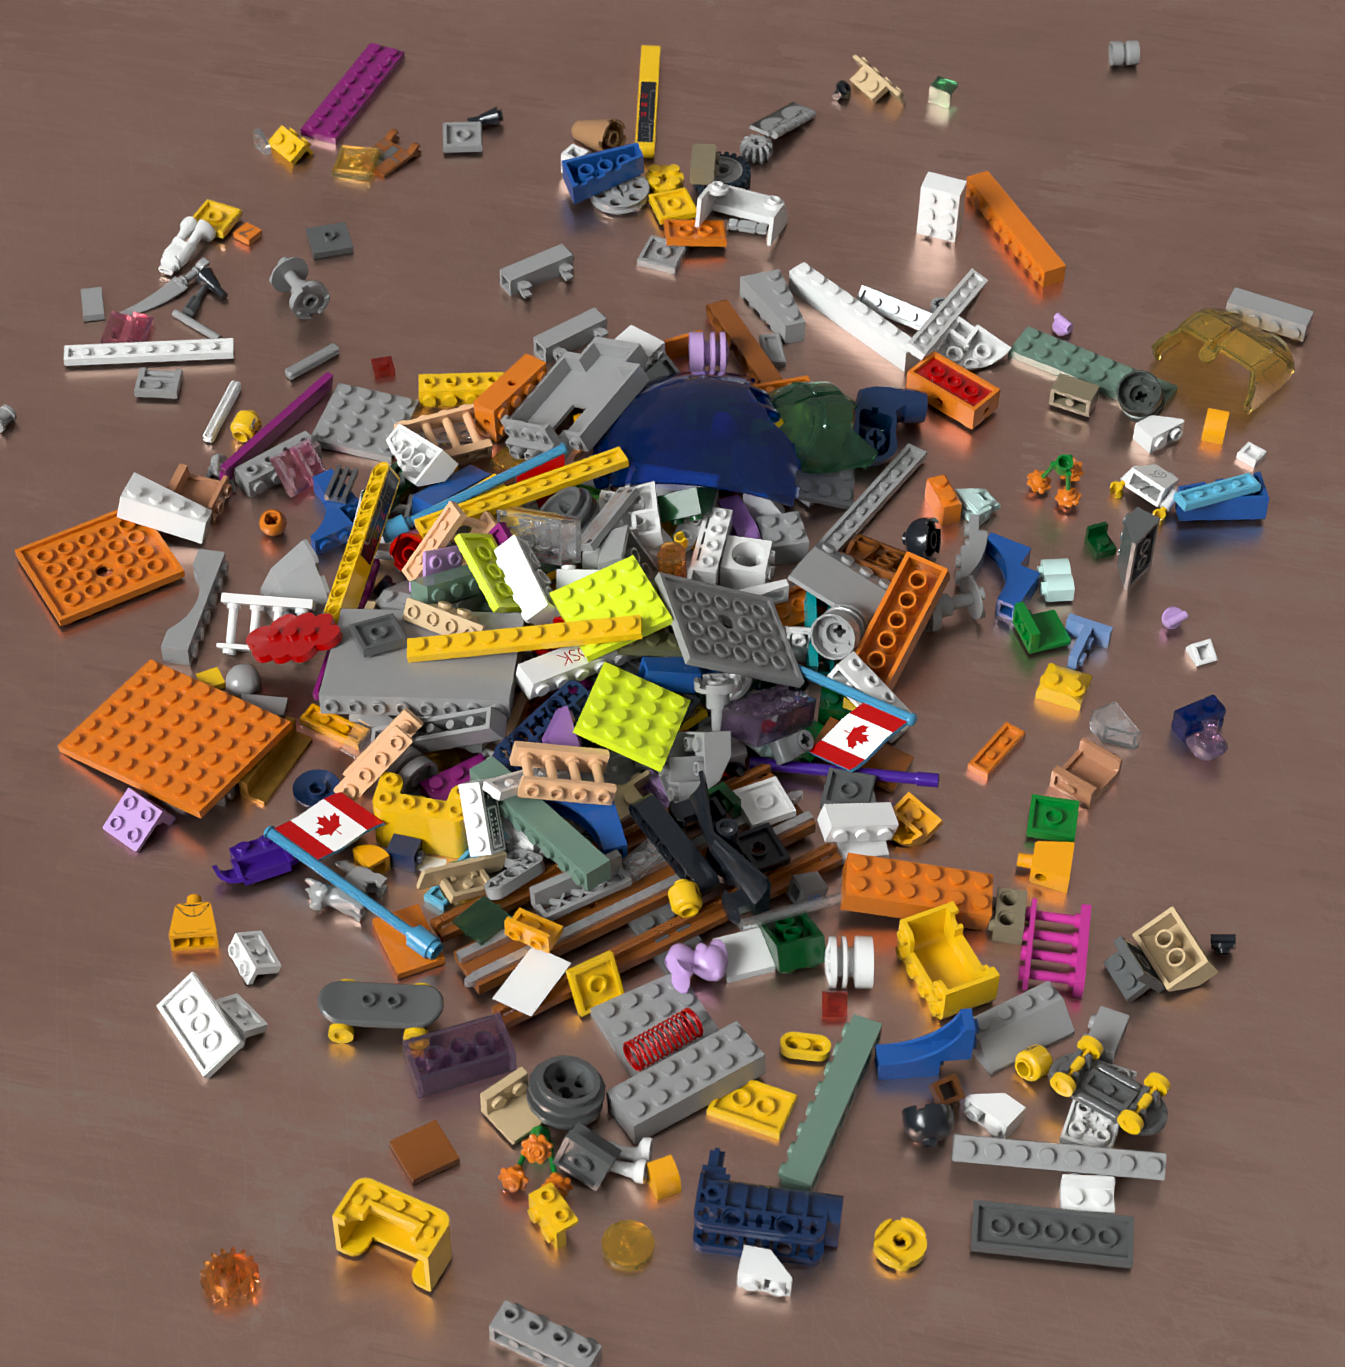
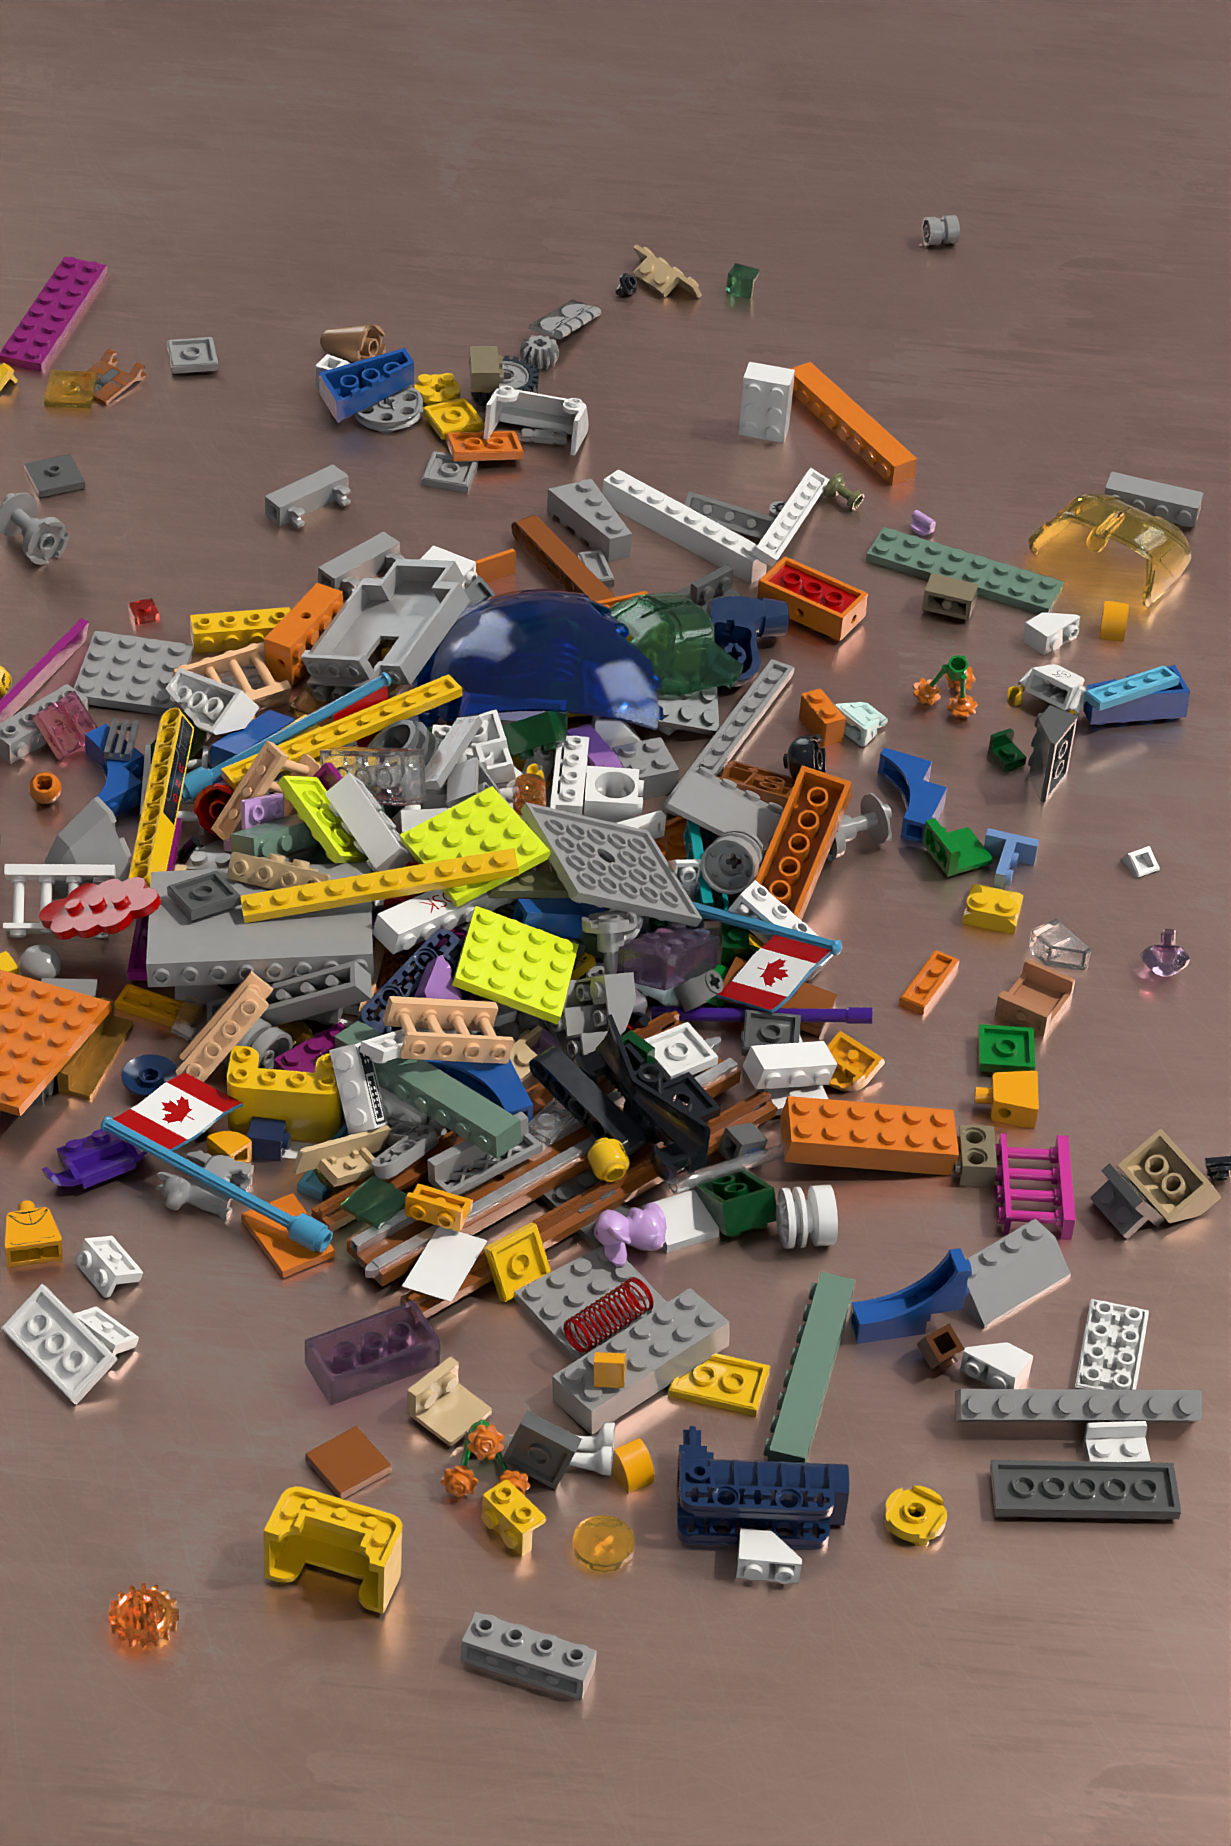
camera: 10 degrees left, 5 degrees down
light grey axle [285,343,340,380] -> none
dark grey piece [318,979,444,1047] -> none
black cone [467,106,504,126] -> none
dark grey wheel [526,1055,606,1130] -> none
beam [635,45,661,158] -> none
lavender wheel [689,332,729,376] -> none
yellow plate [780,1032,831,1062] -> none
clear red plate [822,991,848,1017] -> none
yellow windscreen [895,901,1000,1020] -> none
black cylinder [902,1104,954,1148] -> none
white brick [928,316,1011,371] -> none
light grey slope [955,514,988,593] -> none
yellow head [1015,1044,1053,1082] -> none
light aqua brick [1036,558,1075,602] -> none
dark grey piece [1049,1035,1171,1136] -> none
light grey brick [1083,1005,1129,1064] -> none
pearl dark grey wheel [1116,370,1165,423] -> none
lavender plate [1162,606,1188,629] -> none
clear blue brick [1171,694,1226,742] -> none
white tile [1236,442,1267,468] -> none
none -> light orange brick [593,1352,627,1388]
none -> dark grey bracket [676,564,742,620]
none -> olive piece [824,472,864,510]

